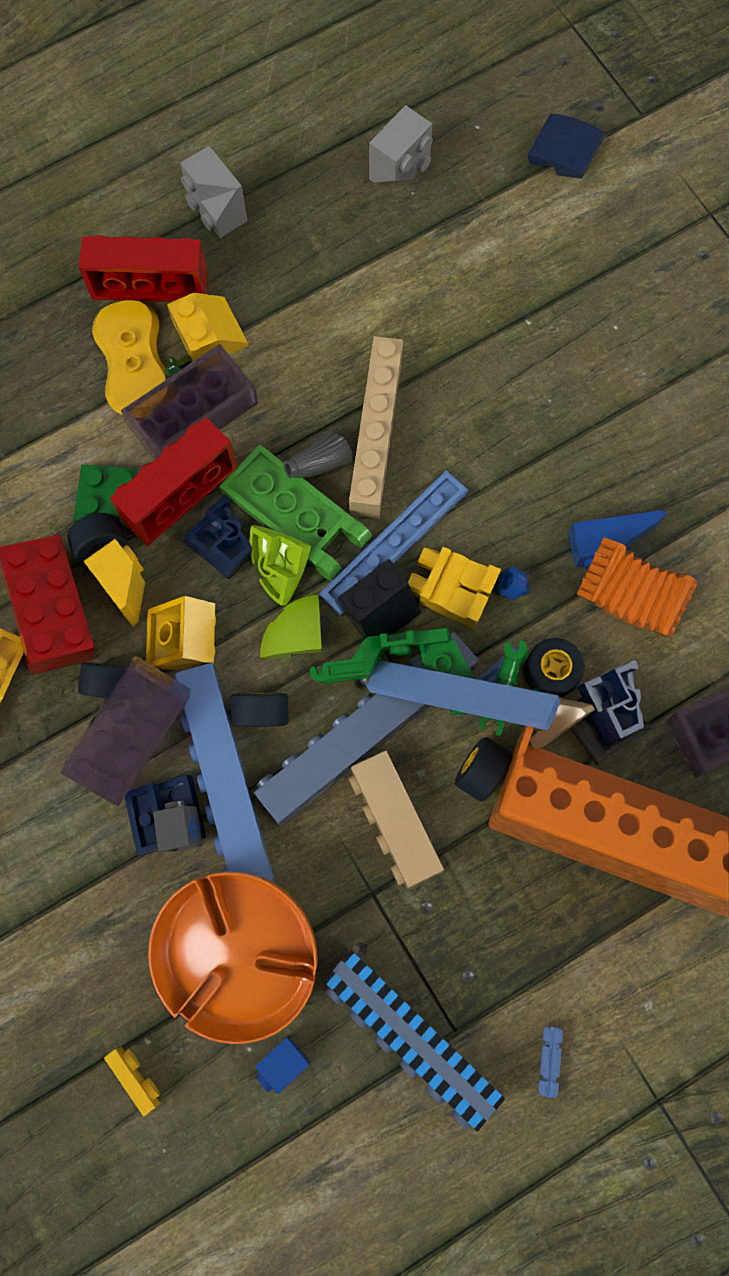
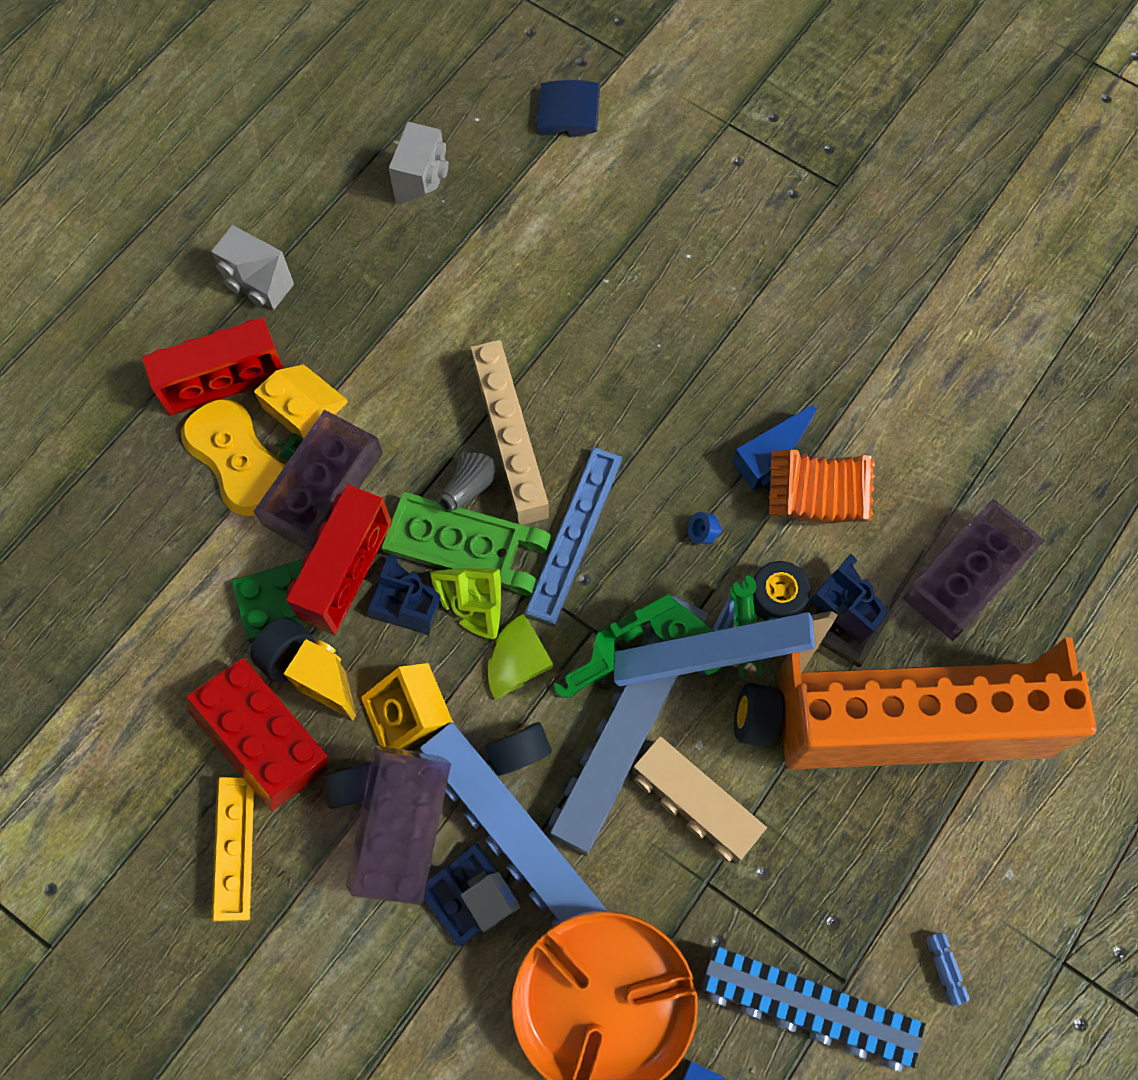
camera: 25 degrees left, 5 degrees down
black slope [335,559,422,640] -> none
yellow hips [408,547,501,630] -> none

